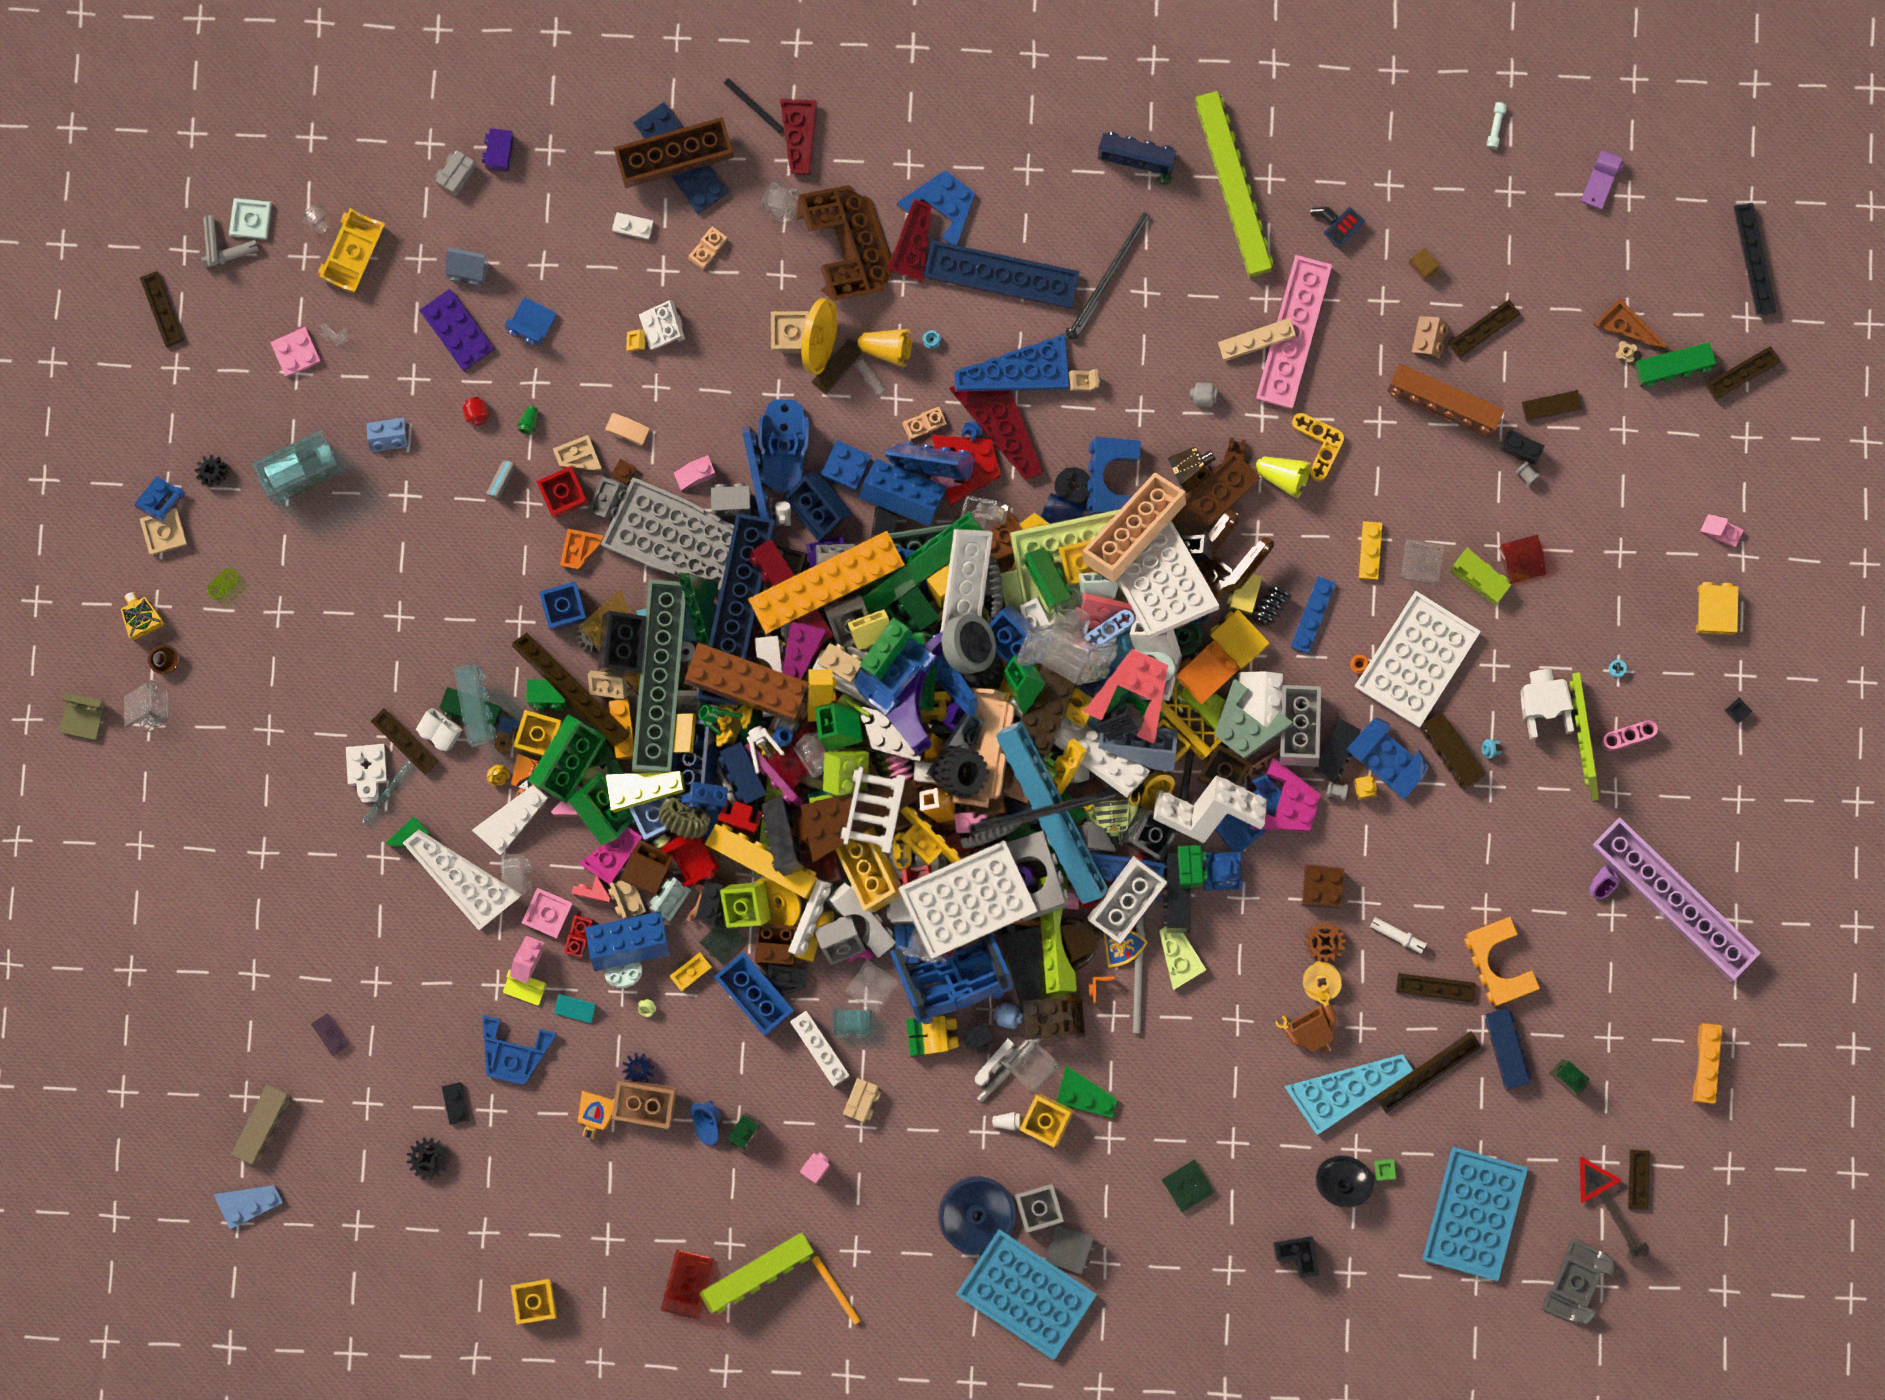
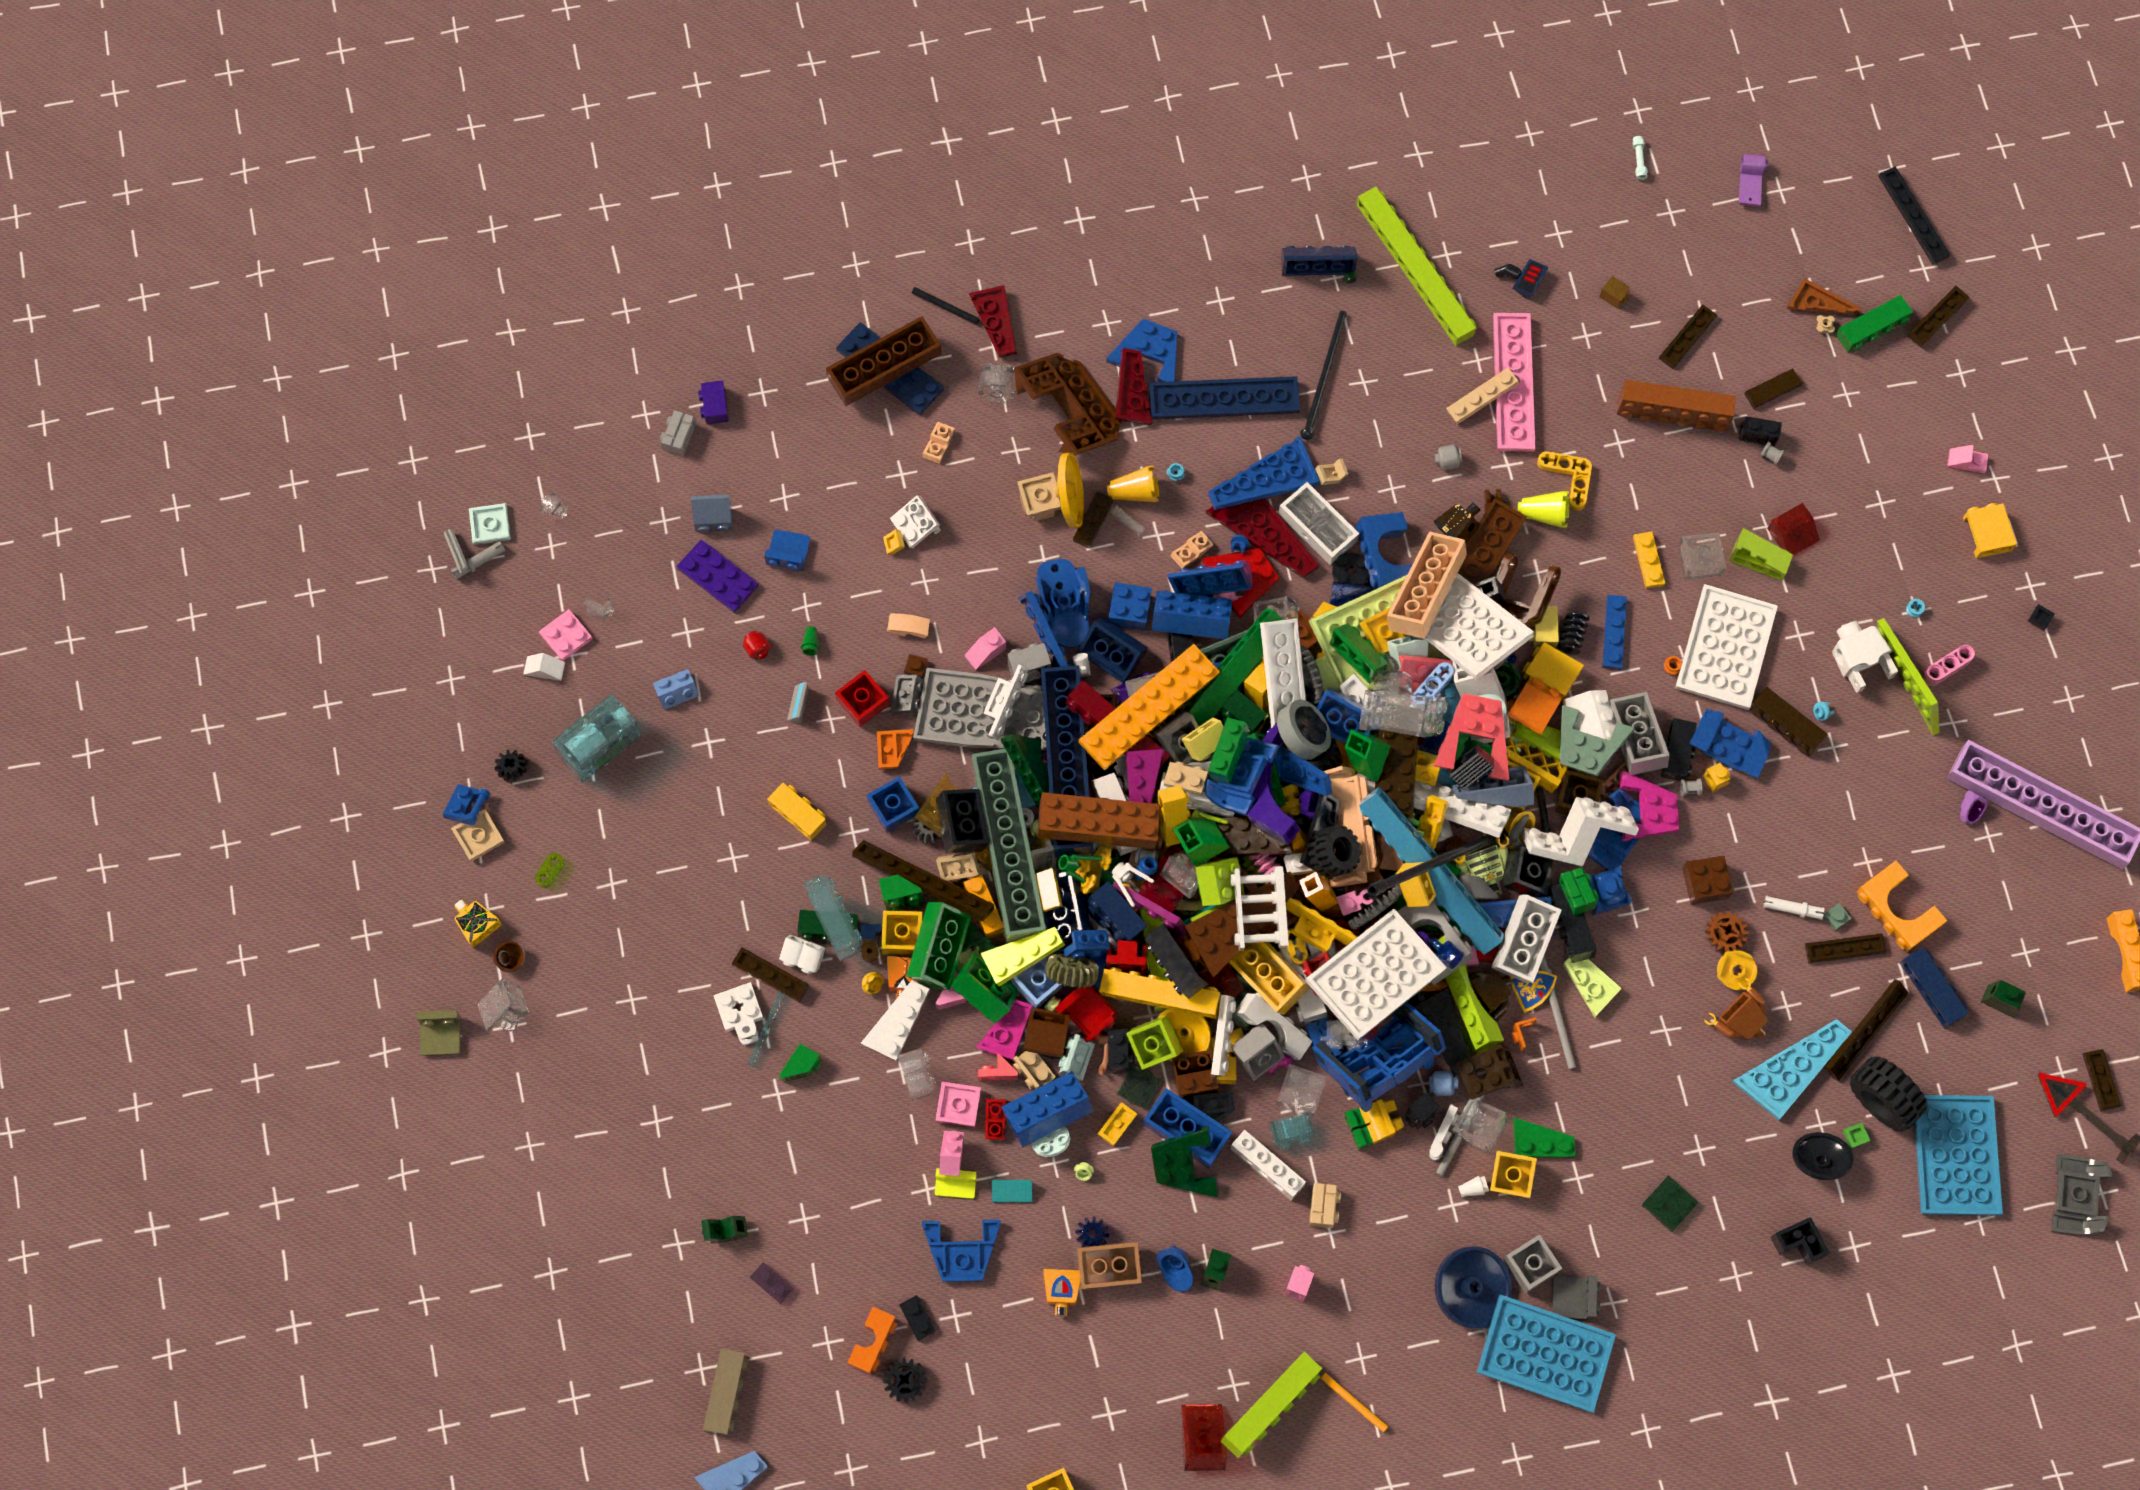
camera: 20 degrees left, 10 degrees down
dark brown tile [140,271,184,348] -> none
yellow piece [317,208,385,294] -> none
white wing [403,830,522,930] -> none
tan wing [553,435,602,471] -> none
white plate [612,212,654,240] -> none
medium nougat bracket [1412,316,1448,359] -> none
none -> white slope [524,653,565,681]
none -> dark green brick [701,1216,748,1244]
none -> yellow brick [767,783,827,841]
none -> orange arch [847,1307,898,1375]
none -> white bracket [984,665,1028,740]
none -> dark green wing [1151,1126,1219,1197]
none -> brick [1278,482,1359,565]
none -> yellow brick [1396,862,1436,907]
none -> clear blue piece [1429,938,1464,969]
none -> dark grey bar [1508,815,1530,848]
none -> sand green plate [1823,903,1852,931]
none -> black tyre [1850,1056,1928,1132]

